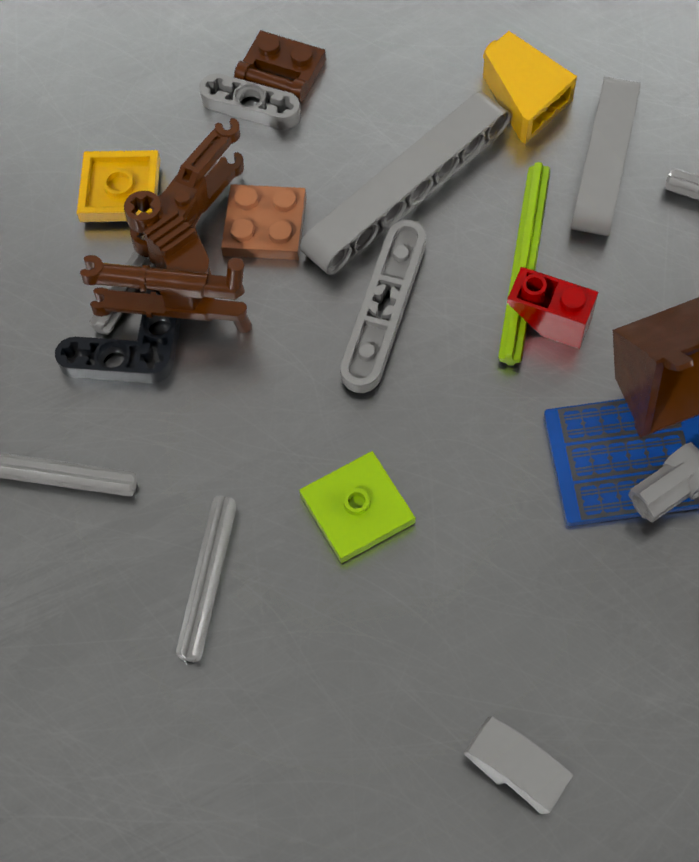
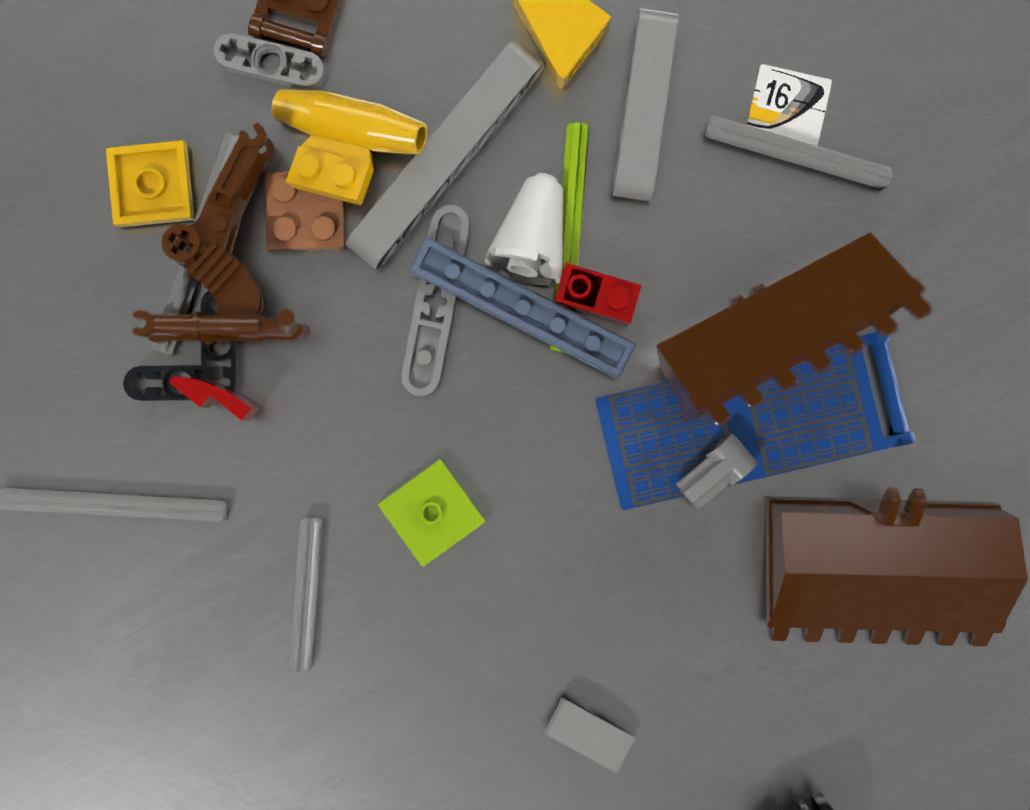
camera: 15 degrees left, 25 degrees up
none -> red slope [169,376,259,421]
none -> yellow plate [272,89,427,206]
none -> sand blue tile [409,236,637,379]
none -> white cone [485,173,563,287]

